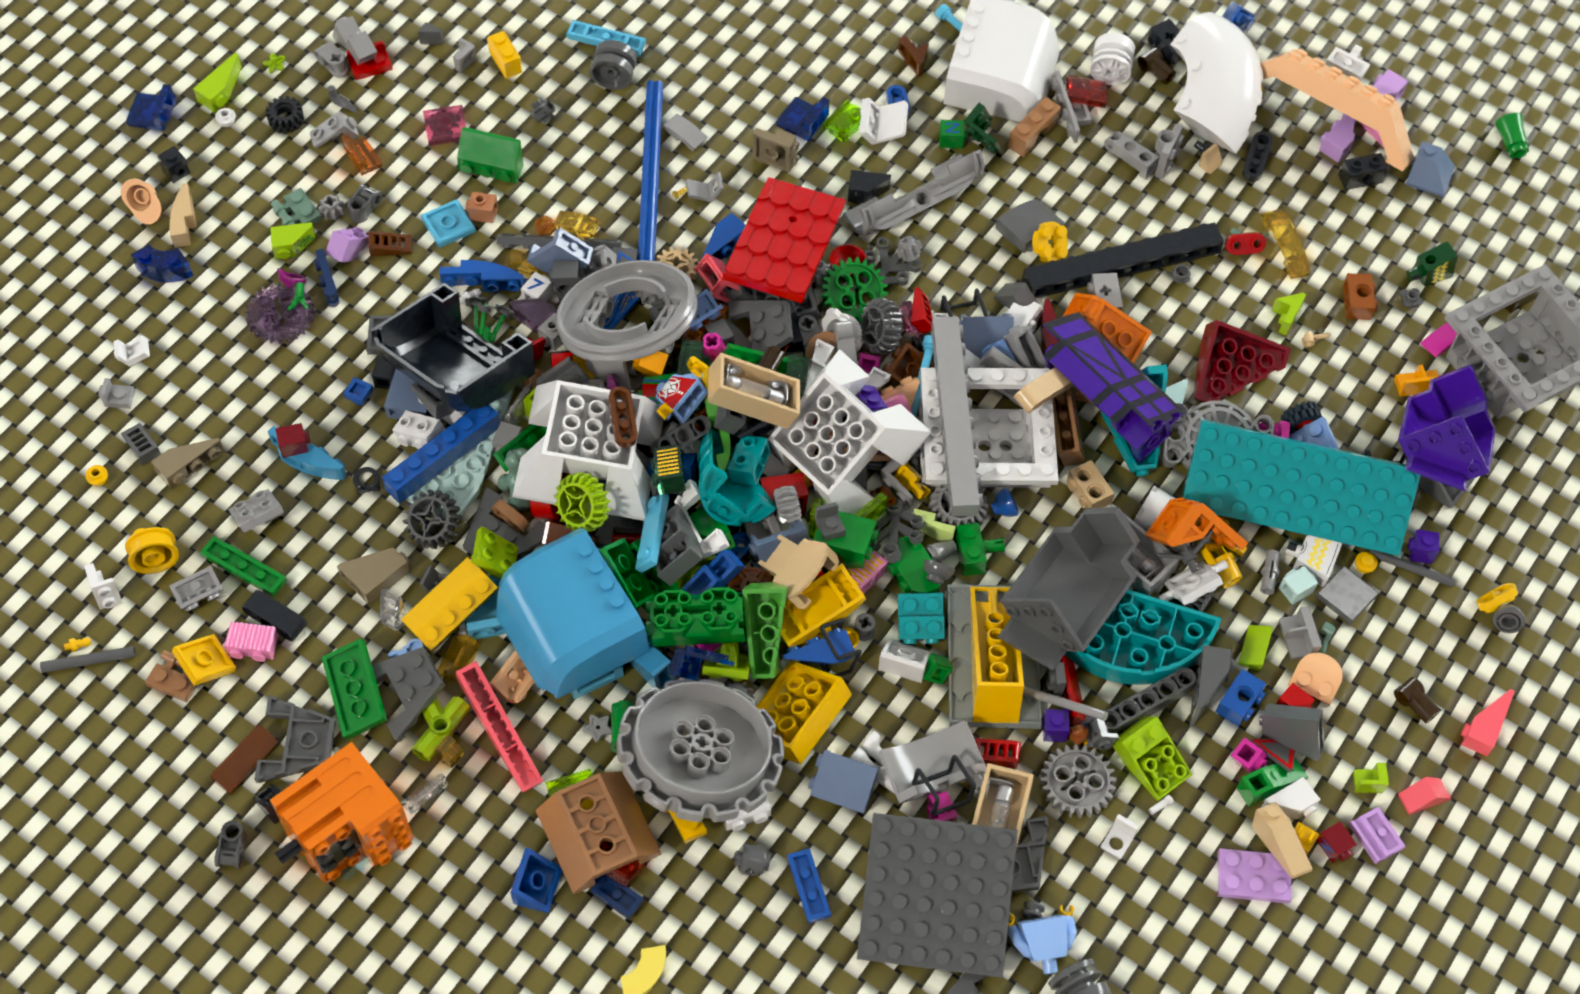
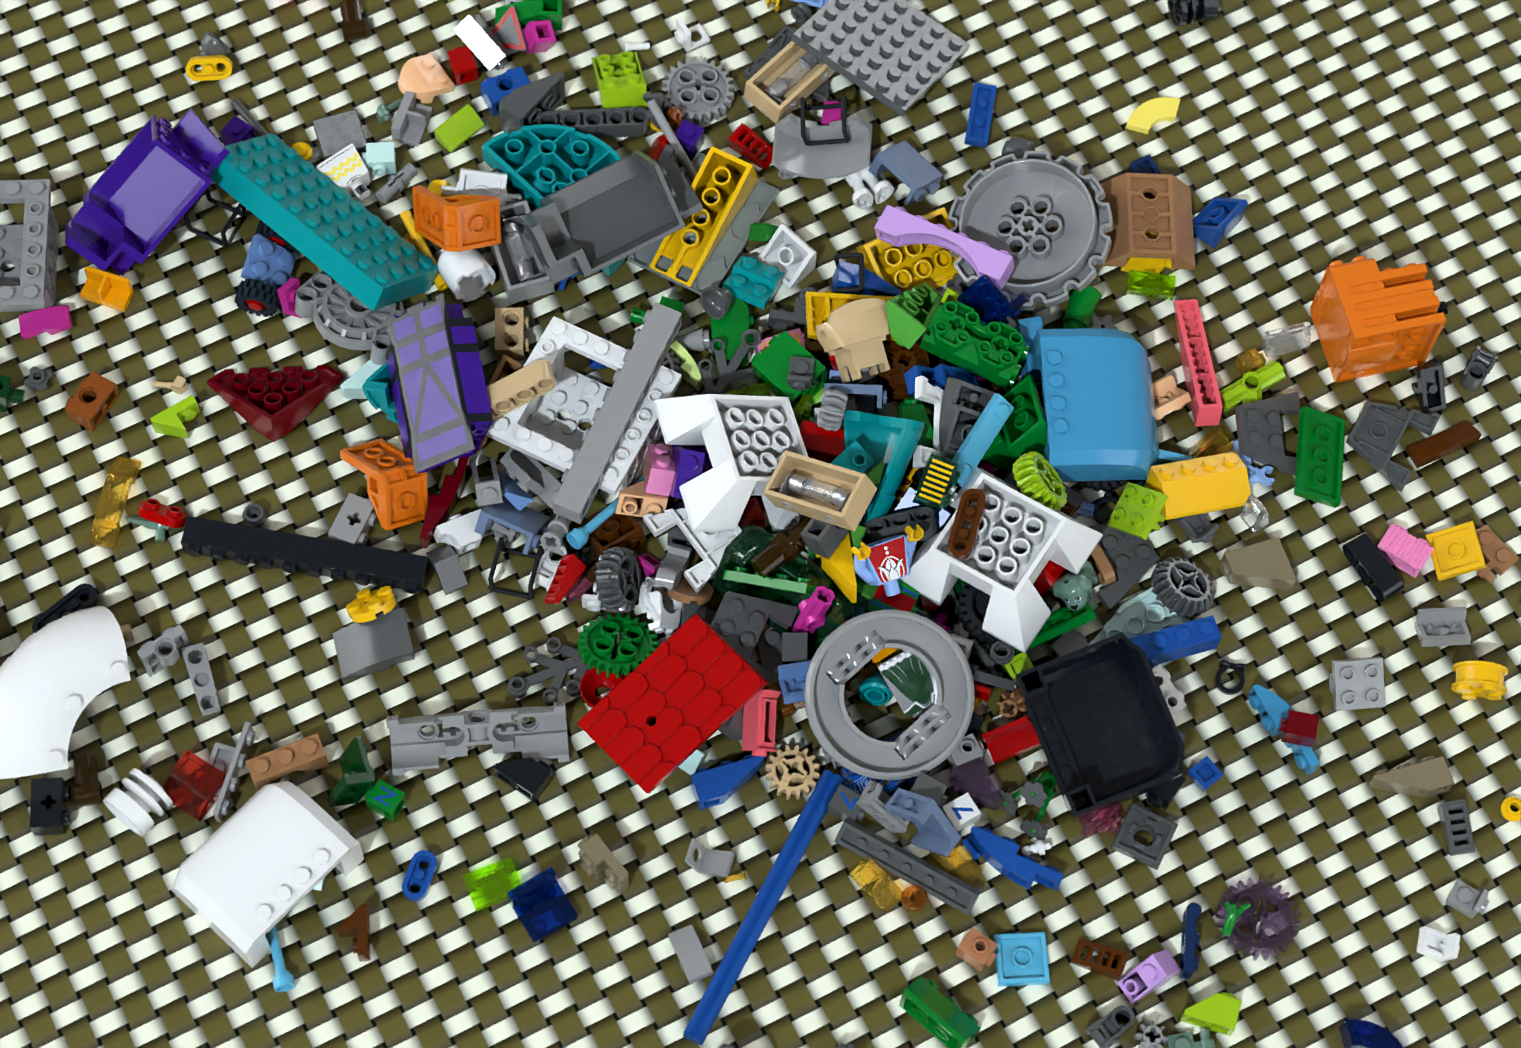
camera: 155 degrees left, 5 degrees up
green plate [200,536,287,597] -> none
magenta piece [277,268,307,288] -> none
white bracket [859,98,908,145] -> none
light grey gear [896,236,922,262] -> none
none -> dark grey slope [768,297,807,334]
none -> lavender arch [874,205,1015,291]

